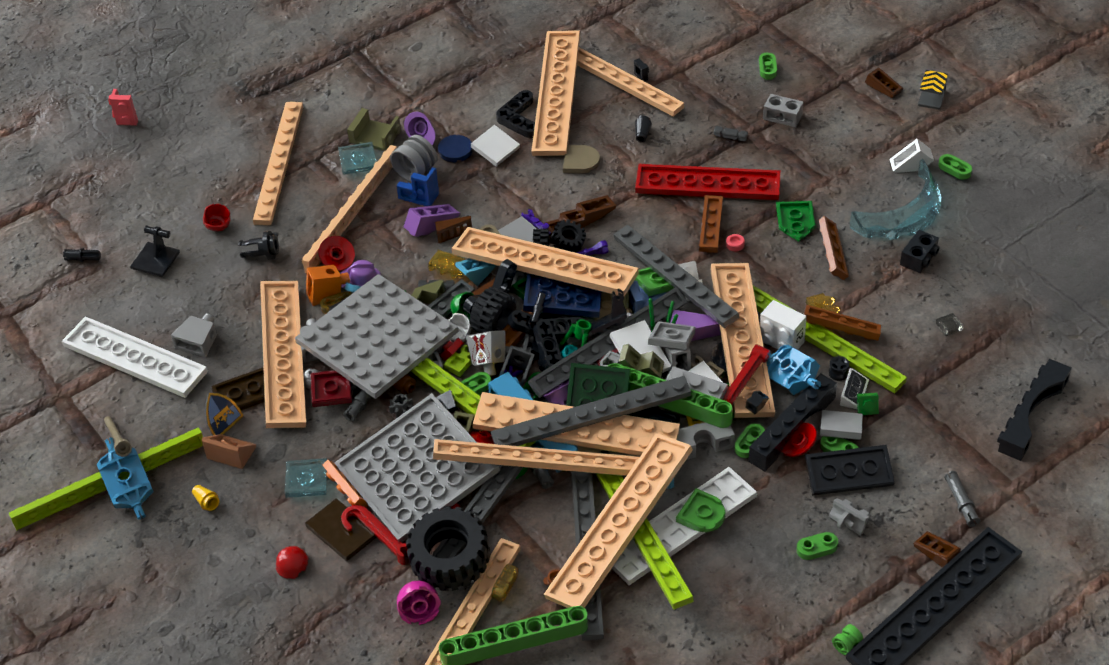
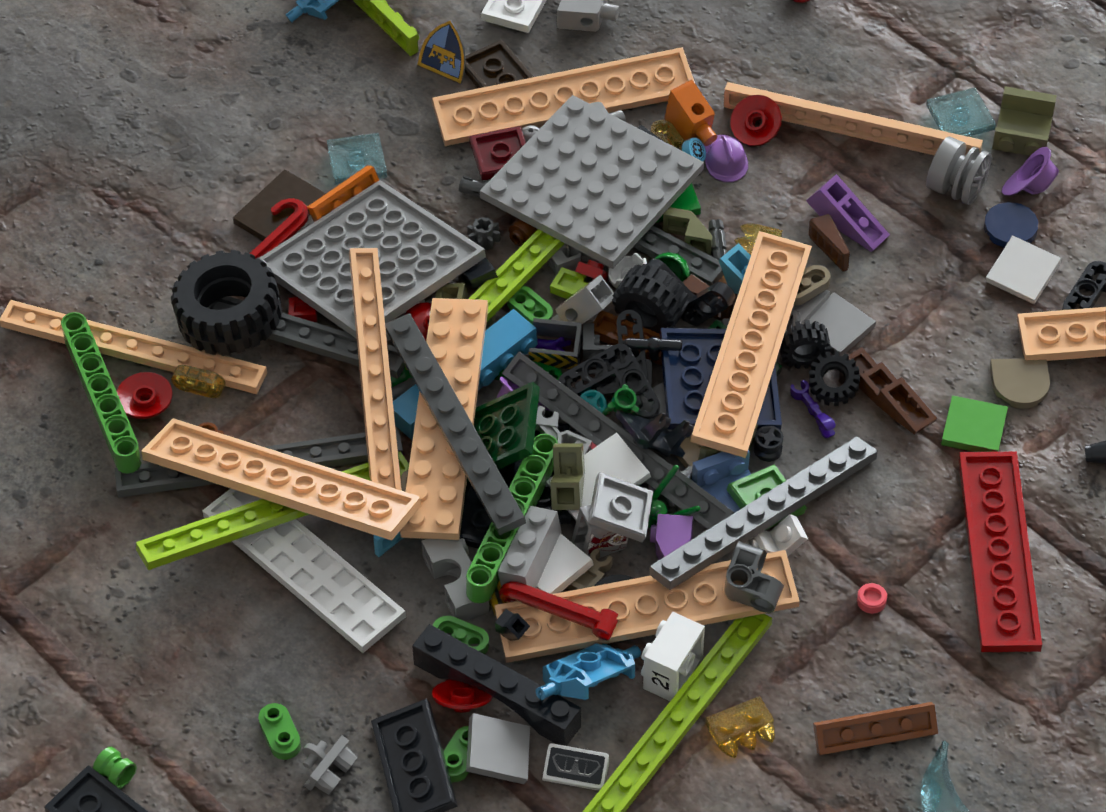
camera: 80 degrees right, 5 degrees up
yellow cone [192,485,219,511] -> none
nougat slope [202,434,256,469] -> none
black piece [238,231,279,260] -> none
light nougat plate [253,102,303,225] -> none
red hair [276,546,309,579] -> none
blue panel [397,167,439,206] -> none
dark pink cylinder [397,580,441,625] -> none
dark purple piece [521,209,551,234] -> none
bright green tile [676,488,725,532] -> none
dark orange plate [699,195,723,253] -> none
green tile [776,201,816,241] -> none
dark orange plate [804,305,881,341] -> none
black wheel [829,356,849,381] -> none
green plate [857,393,879,415] -> none
none -> red dish [117,372,173,419]
none -> dark grey piece [724,541,784,613]
none -> bright green tile [941,395,1008,452]

